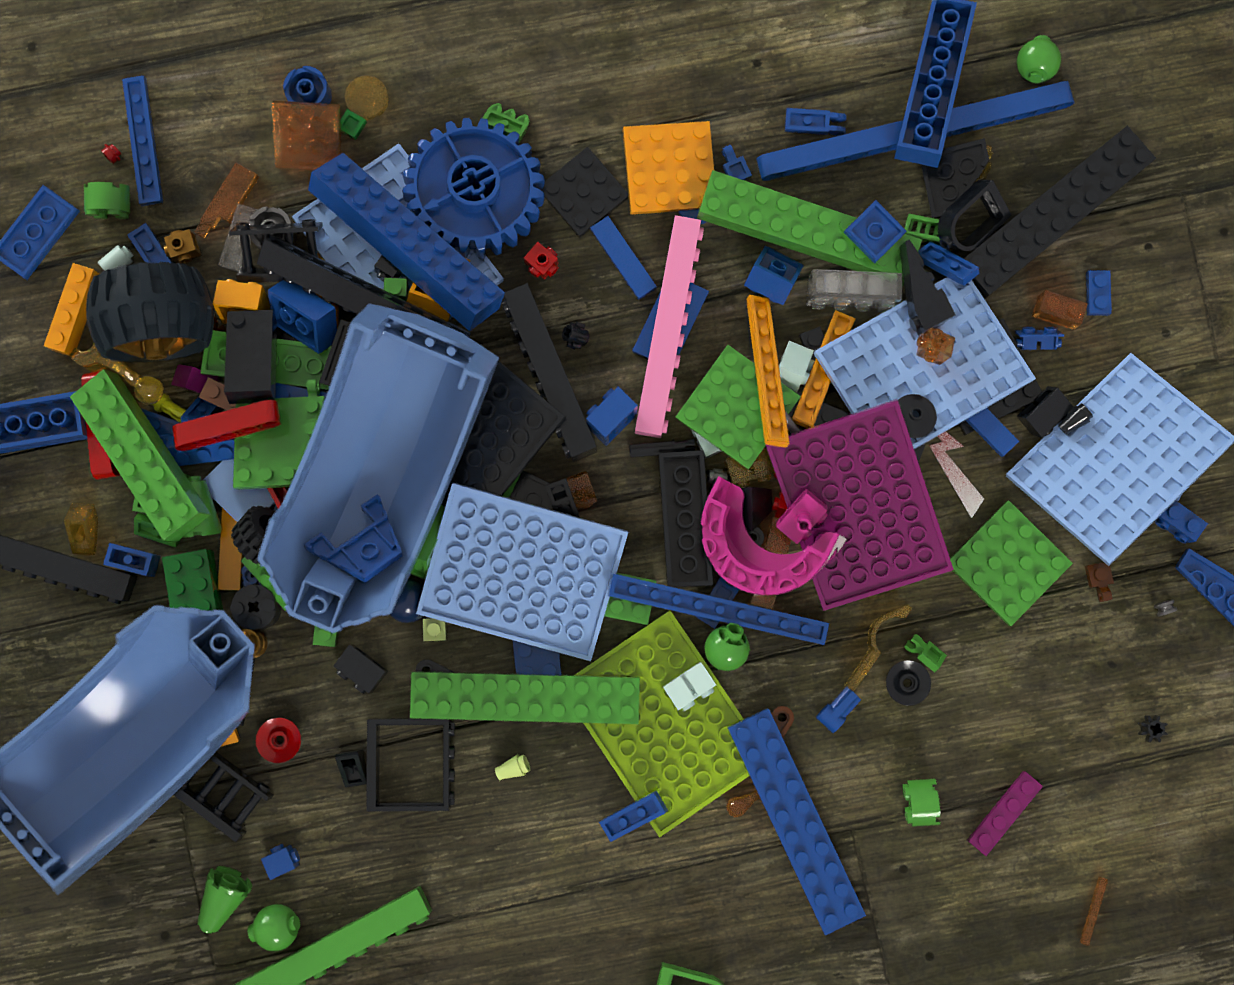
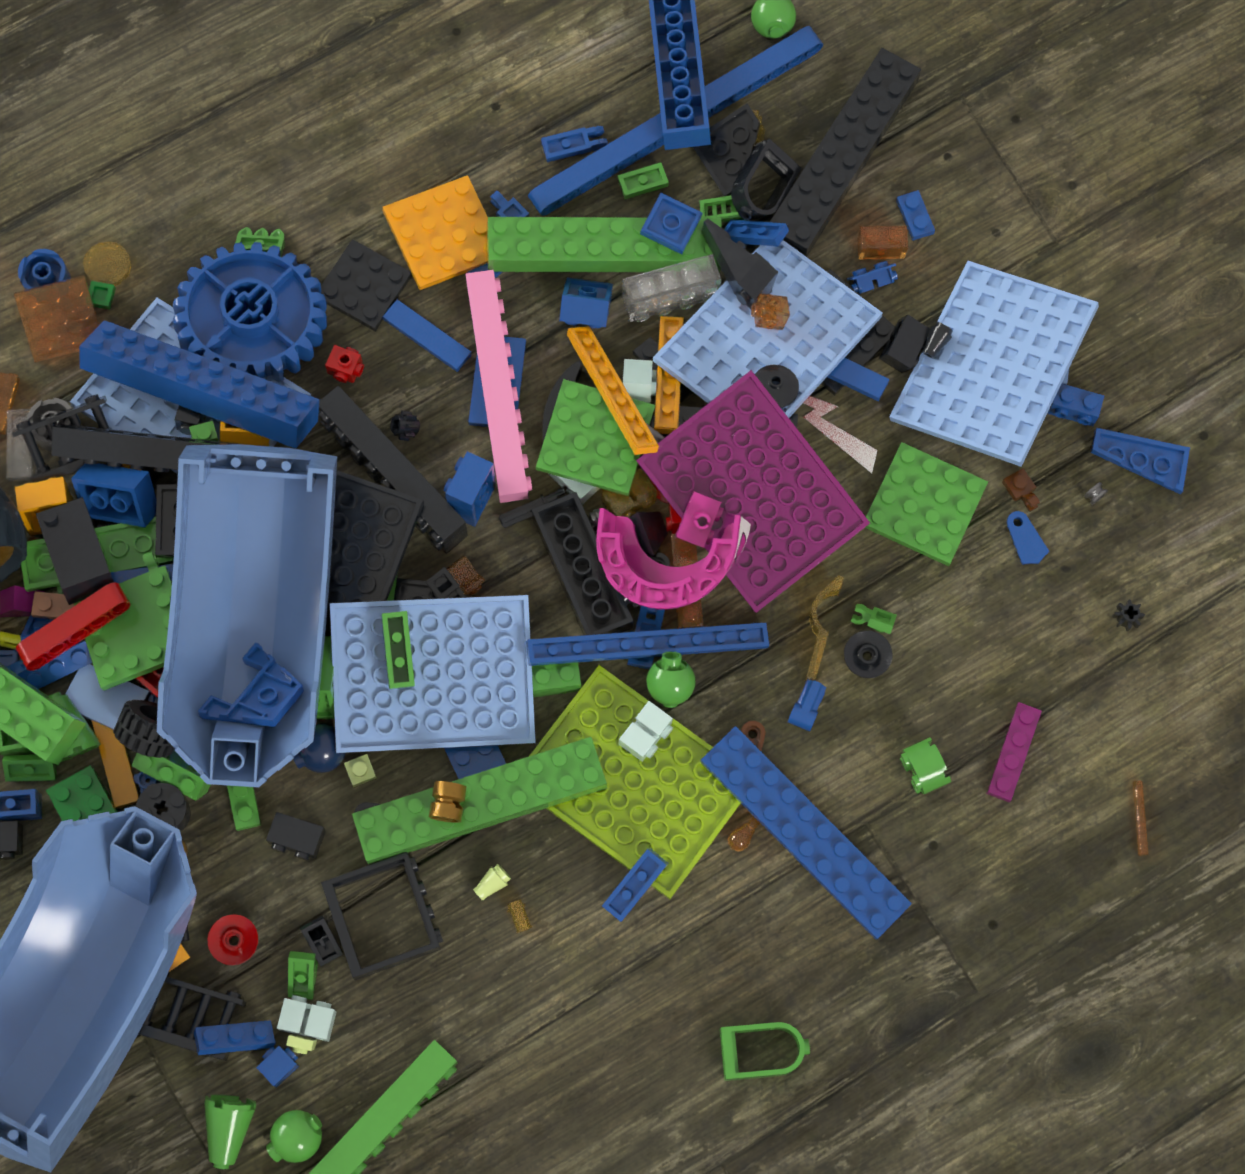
camera: 25 degrees left, 10 degrees down
none -> blue plate [194,1020,275,1055]
none -> light aqua piece [277,995,336,1042]
none -> yellowish green plate [286,1034,317,1054]
none -> bright green slope [288,951,318,1000]
none -> bright green brick [381,611,415,690]
none -> pearl gold wheel [429,781,467,823]
none -> clear yellow pin [507,899,532,933]
none -> black slope [543,361,582,442]
none -> bright green plate [618,163,669,199]
none -> blue piece [1007,511,1049,565]

